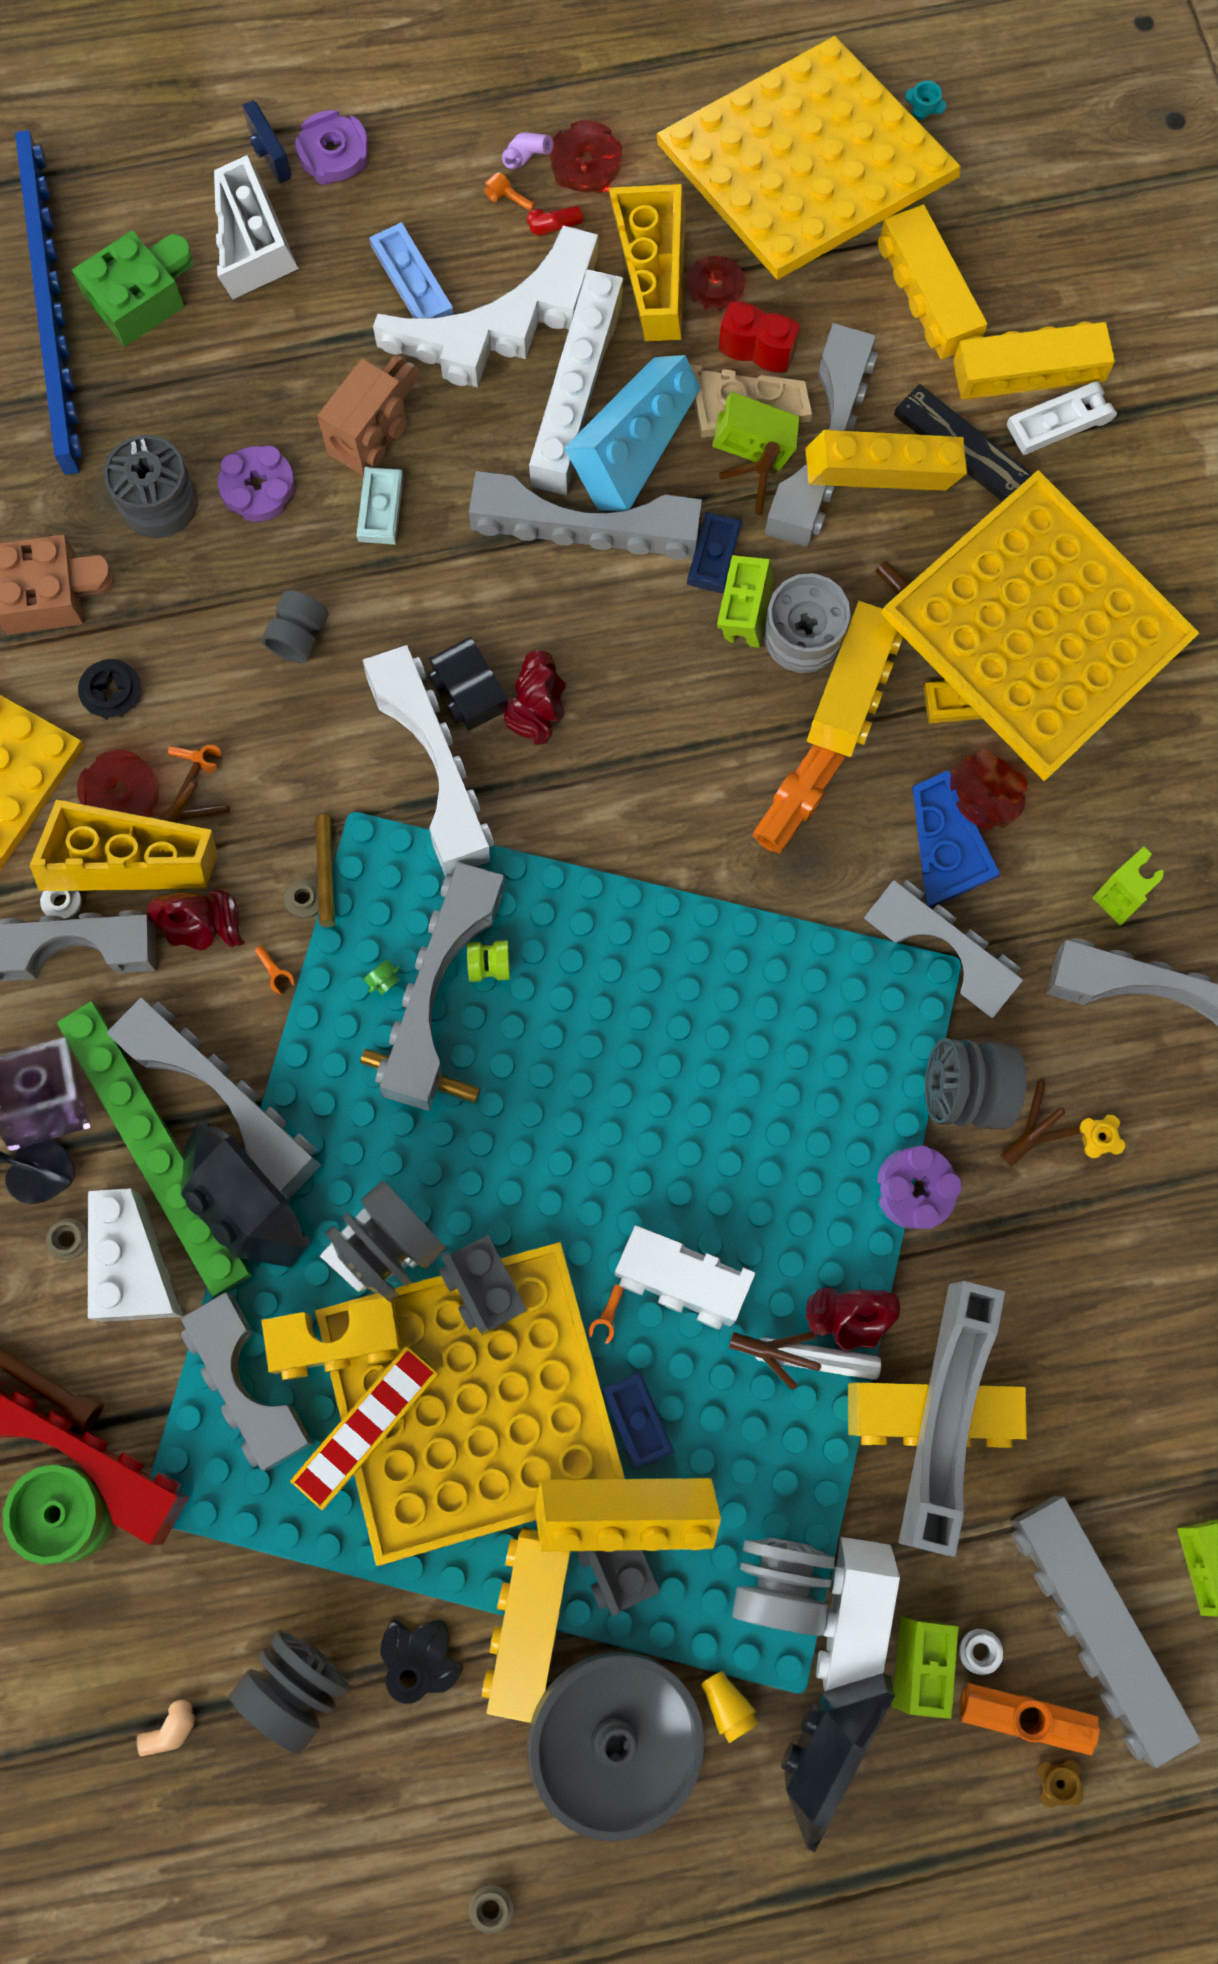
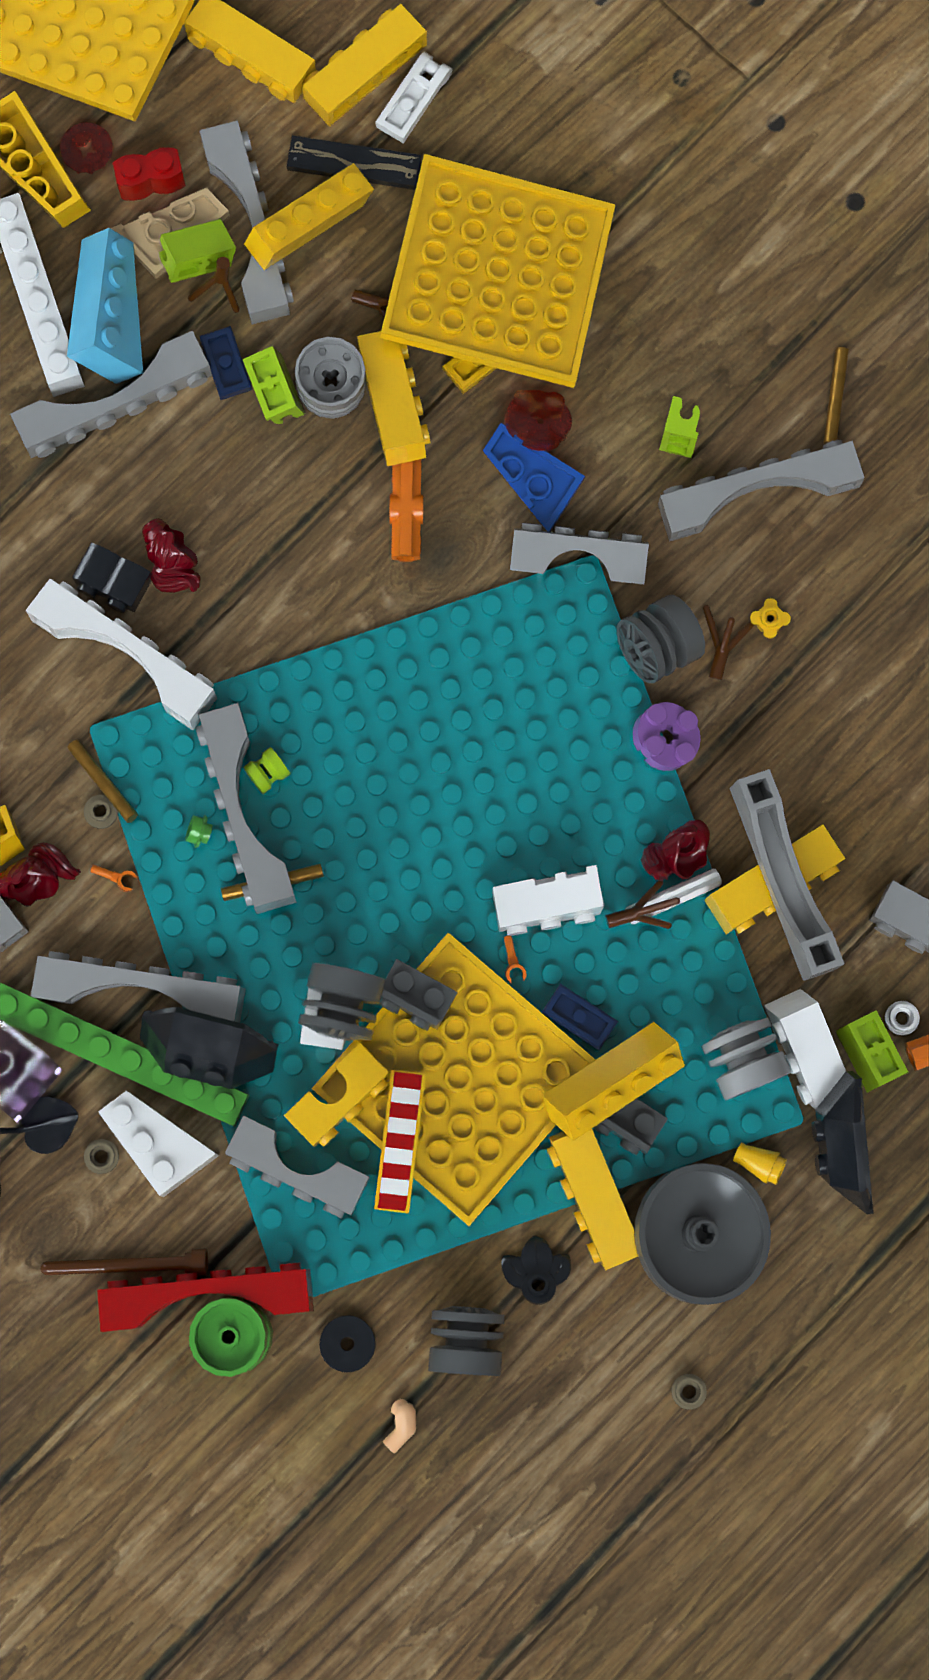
camera: 35 degrees left, 5 degrees up
none -> black piece [319,1316,376,1372]

